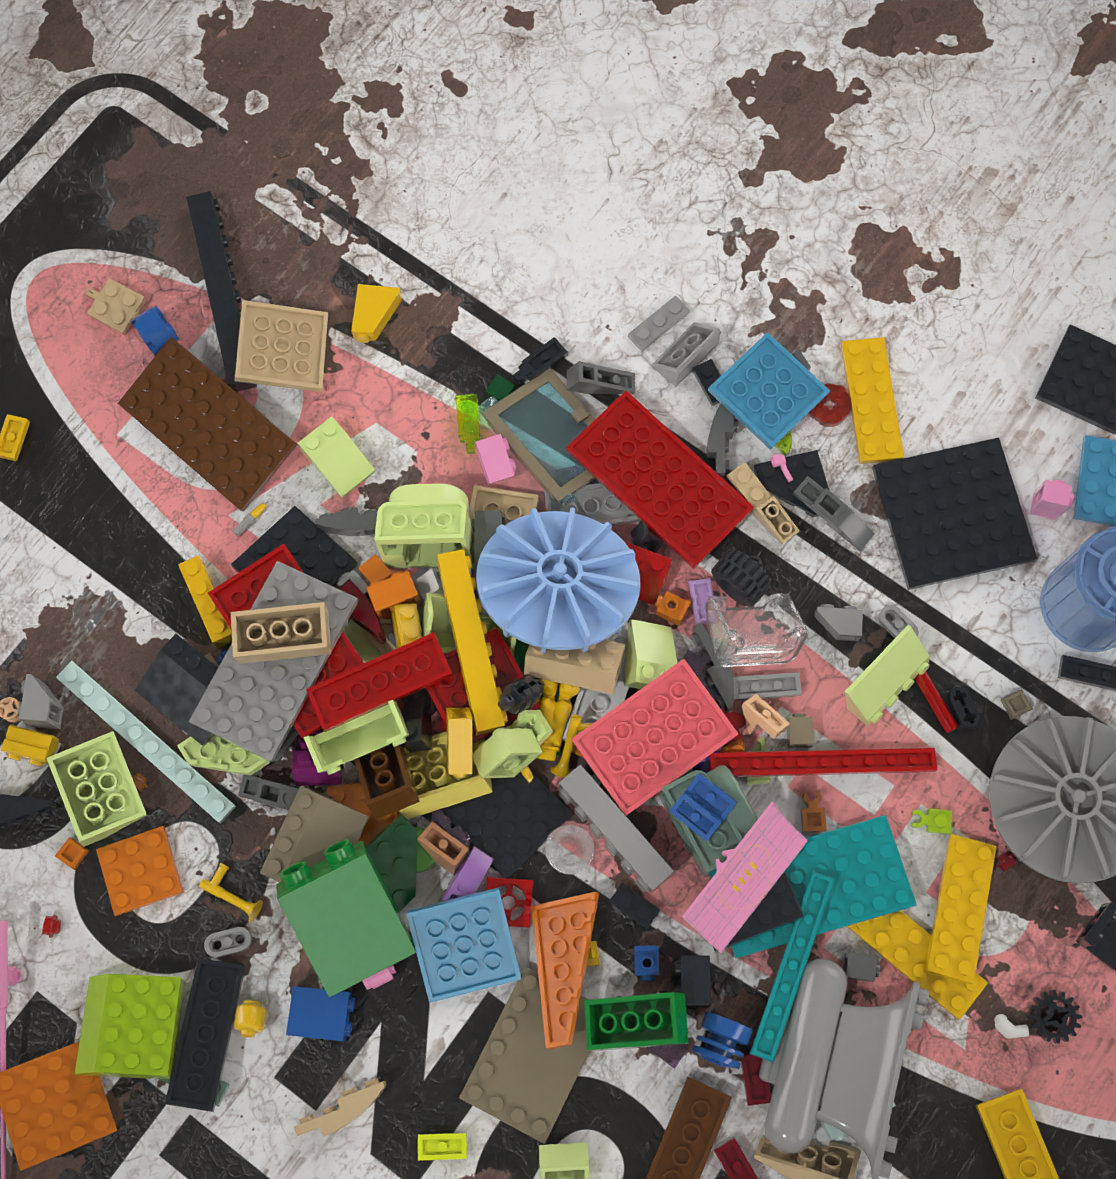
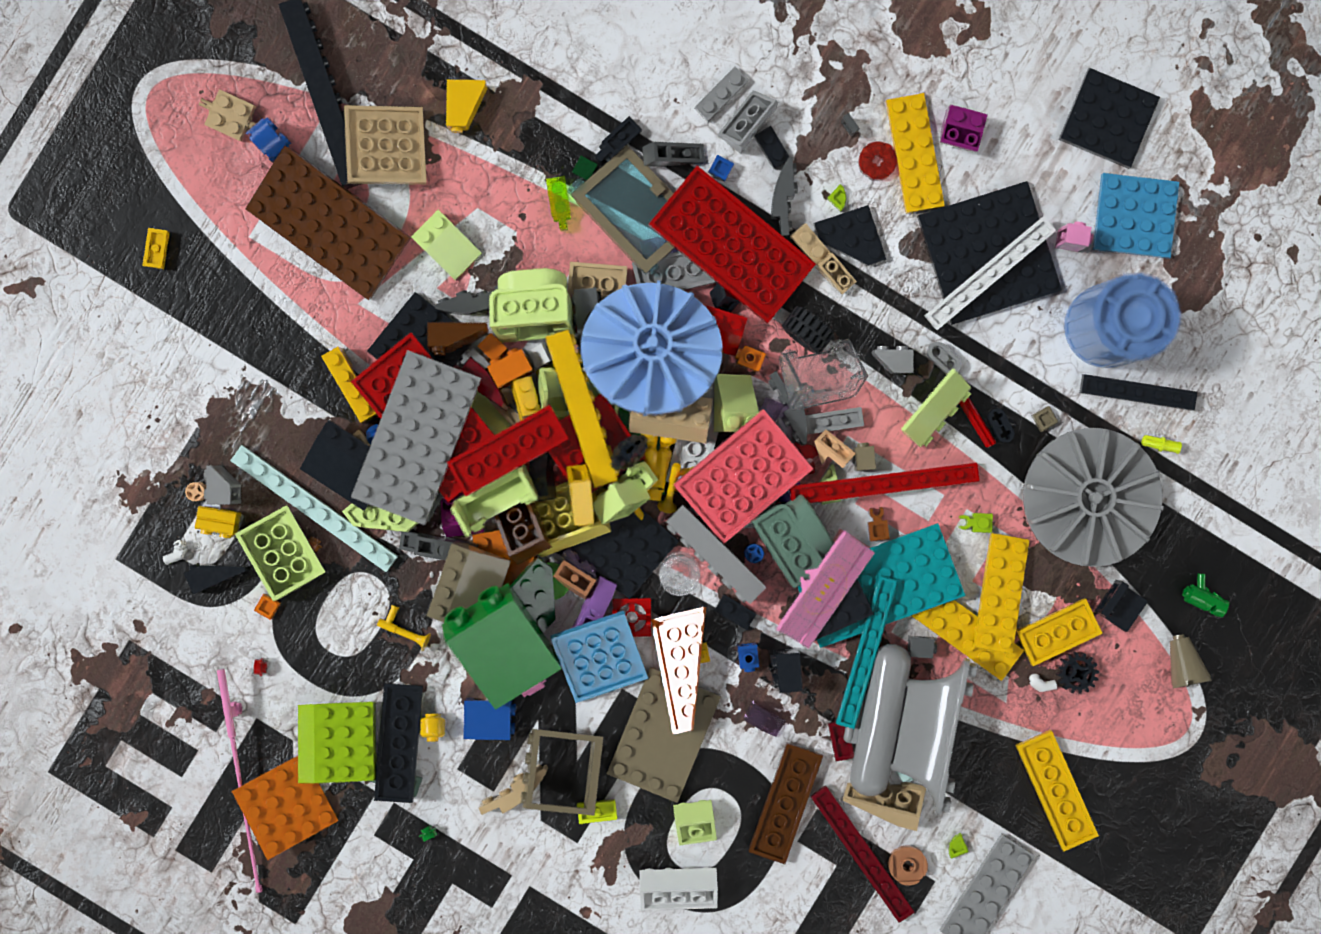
camera: 10 degrees left, 15 degrees up
orange plate [96,826,184,916] -> none
light grey plate [204,927,253,957] -> none
tan brick [231,602,331,664] -> none
light grey piece [233,503,267,537] -> none
bright pink brick [474,434,516,485] -> none
green brick [584,992,689,1051] -> none
blue slope [669,773,737,841] -> none
lavender plate [688,578,718,625] -> none
blue wheel [692,1011,753,1070] -> none
dark azure plate [708,332,830,450] -> none
orange tile [721,738,746,753] -> none
bright pink hand [771,454,793,482] -> none
dark grey slope [793,476,874,551] -> none
dark red plate [997,852,1019,872] -> none
none -> green plate [419,825,438,841]
none -> reddish brown slope [428,323,489,356]
none -> dark tan window [520,729,603,816]
none -> blue plate [708,155,734,182]
none -> blue wheel [744,543,764,563]
none -> white plate [924,216,1056,330]
none -> magenta slope [940,104,988,152]
none -> yellow plate [1016,598,1103,666]

